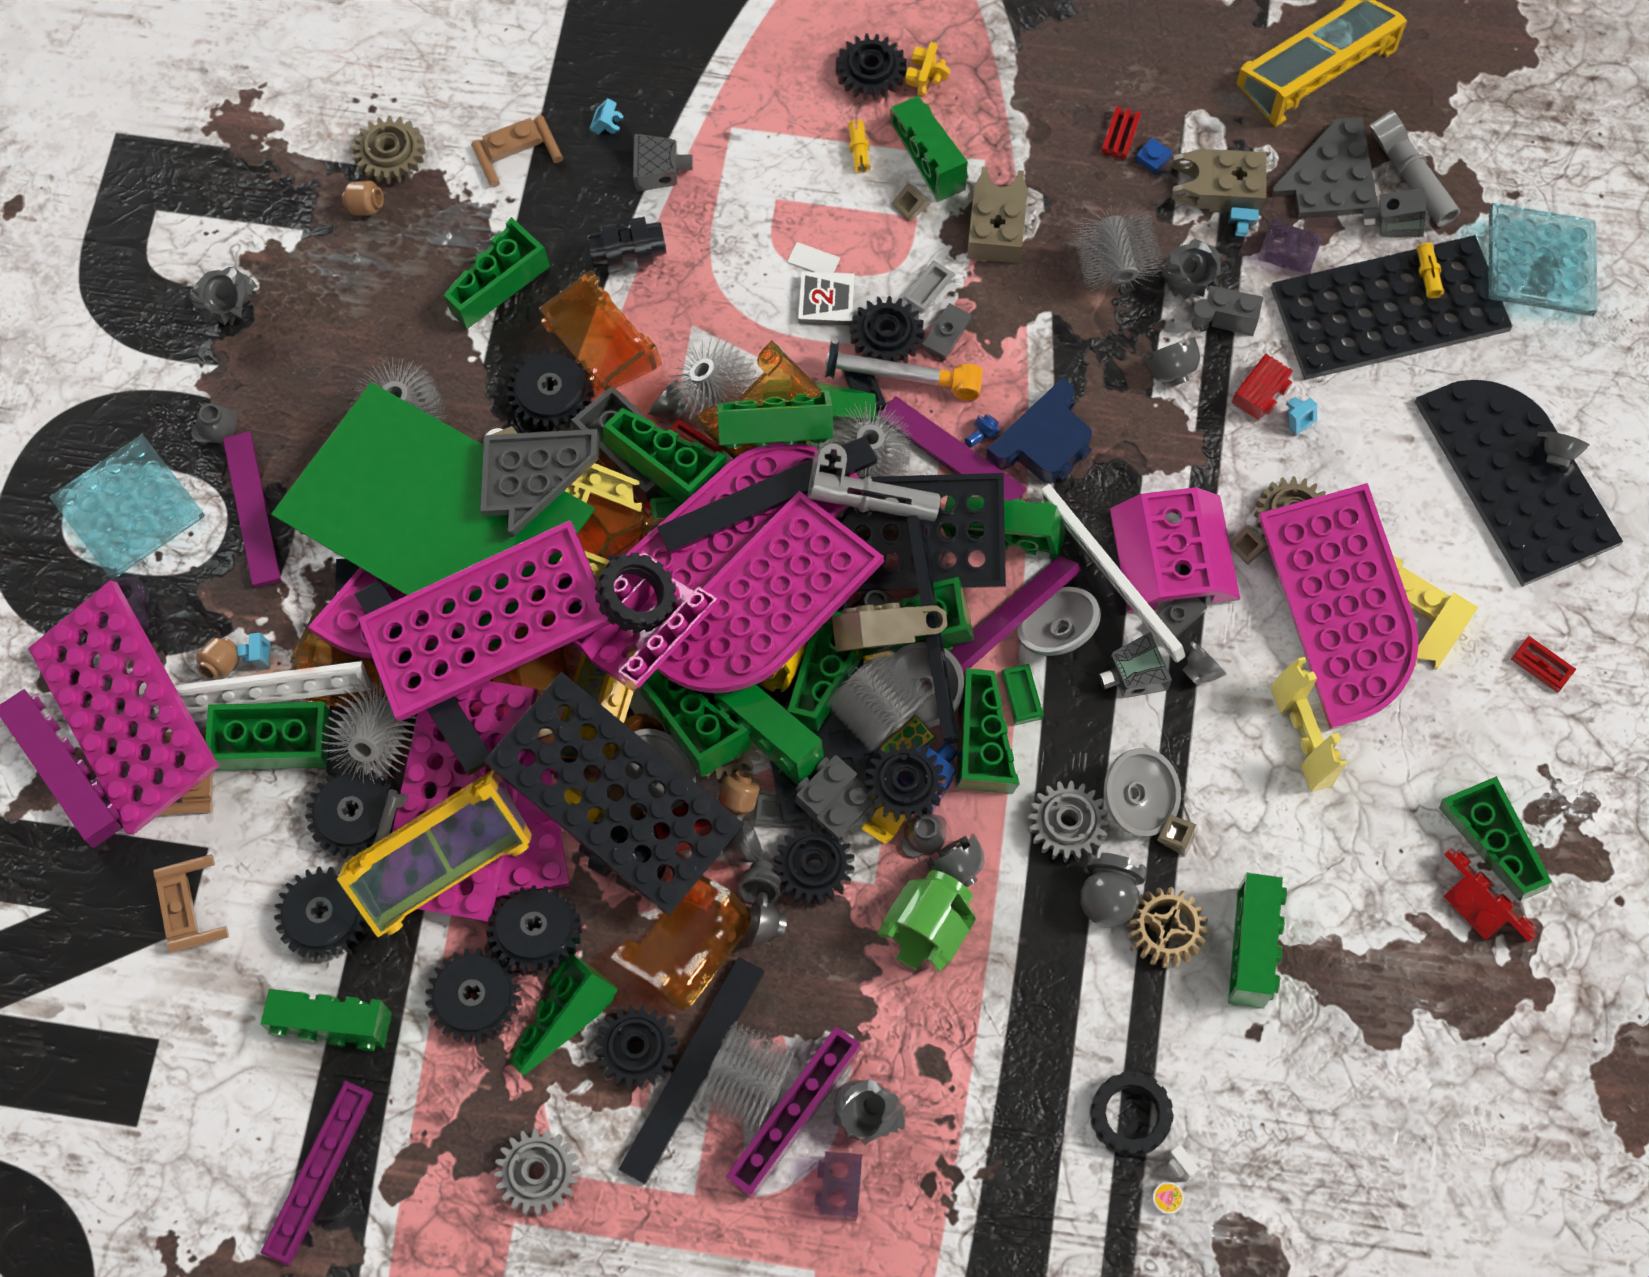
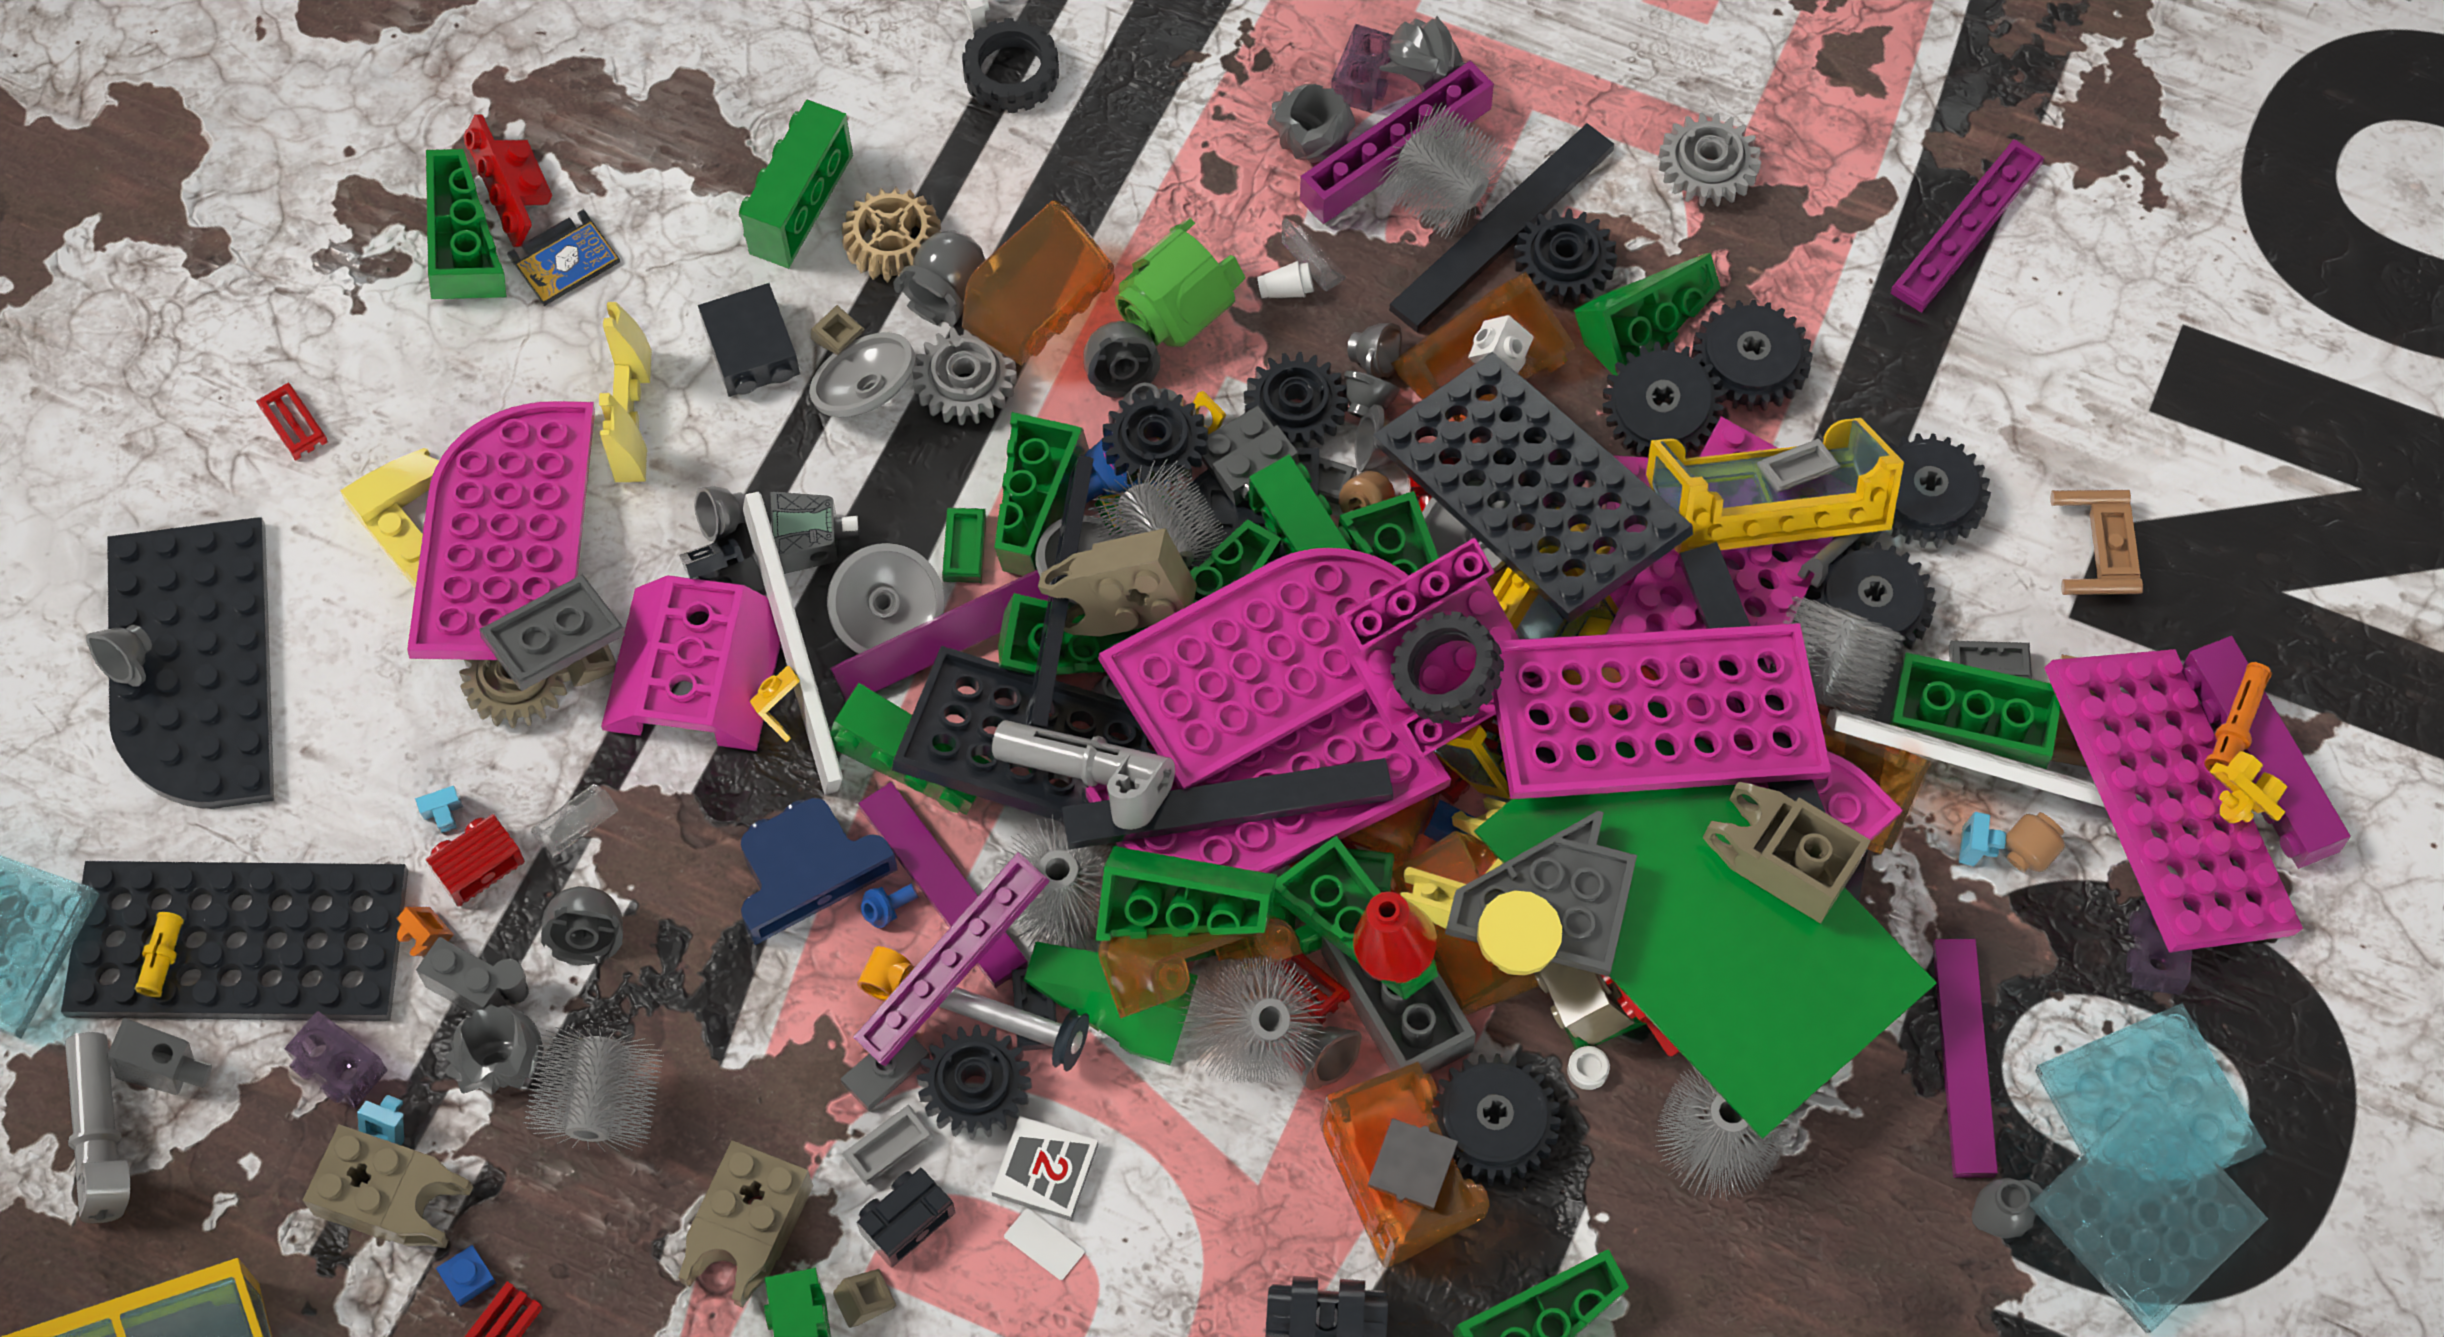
camera: 165 degrees left, 5 degrees down
green wedge [260,989,392,1051] -> none
dark grey wing [1271,117,1379,218] -> none
none -> orange tile [397,907,454,956]
none -> dark grey tile [479,574,625,691]
none -> piece [507,209,620,306]
none -> clear brick [530,784,618,859]
none -> black plate [679,536,744,580]
none -> black brick [698,283,800,397]
none -> yellow bracket [750,666,800,742]
none -> tile [853,852,1050,1066]
none -> black brick [856,1167,956,1268]
none -> clear orange windscreen [962,200,1116,366]
none -> white cone [1258,261,1314,298]
none -> clear slope [1281,218,1346,291]
none -> red cone [1353,892,1437,983]
none -> flat silver piece [1367,1118,1458,1210]
none -> dark grey hair [1380,16,1465,92]
none -> white brick [1468,315,1534,373]
none -> light yellow tile [1477,890,1562,976]
none -> dark tan brick [1703,782,1871,923]
none -> light grey tile [1757,439,1841,493]
none -> dark grey plate [1949,640,2032,679]
none -> clear light blue plate [2029,1091,2268,1333]
none -> orange pin [2204,662,2272,771]
none -> yellow hips [2210,751,2287,823]

